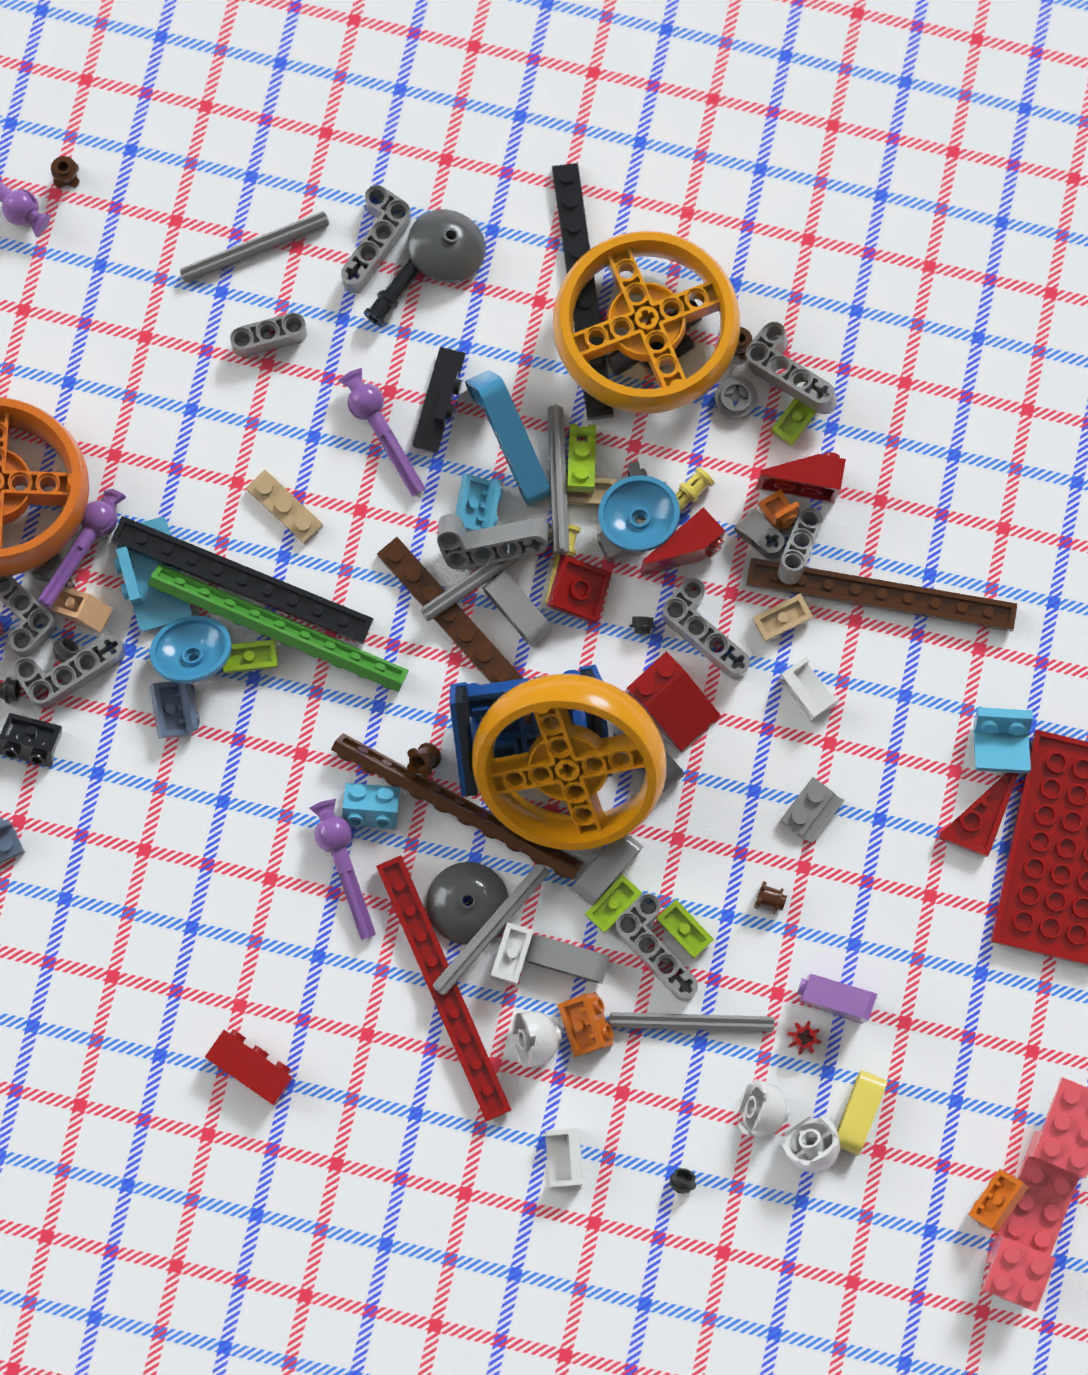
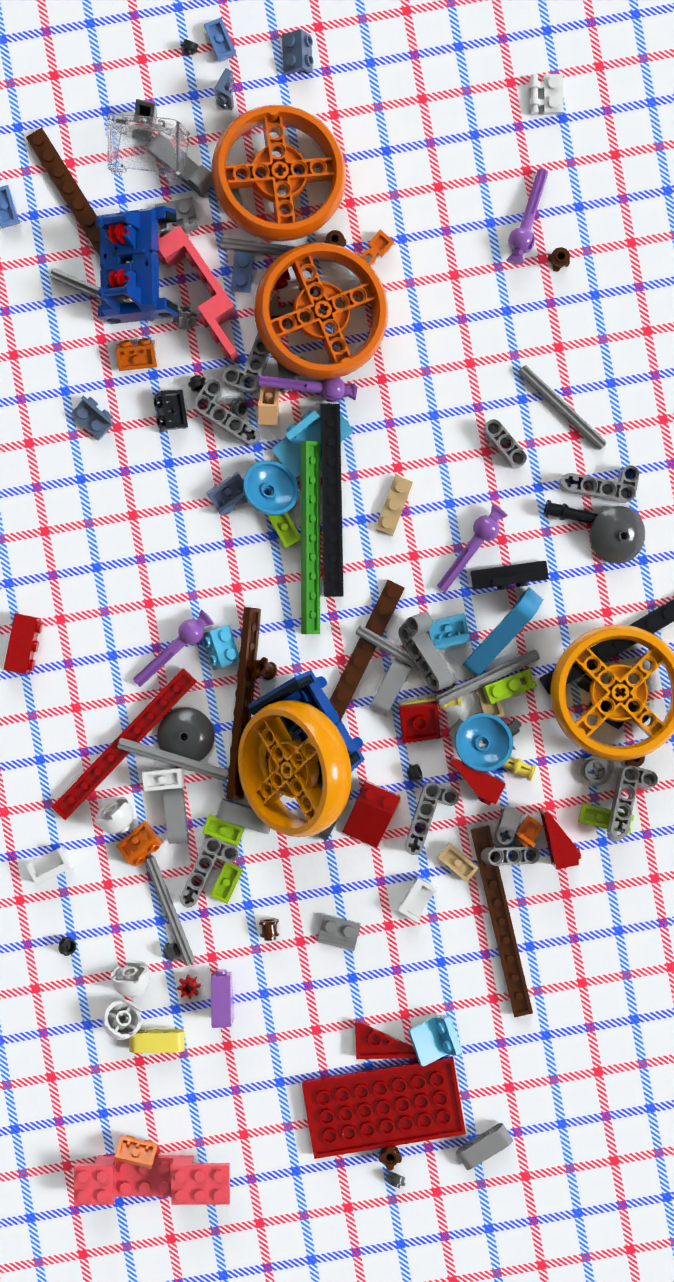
camera: 75 degrees right, 10 degrees up
none -> dark grey plate [163,942,180,961]

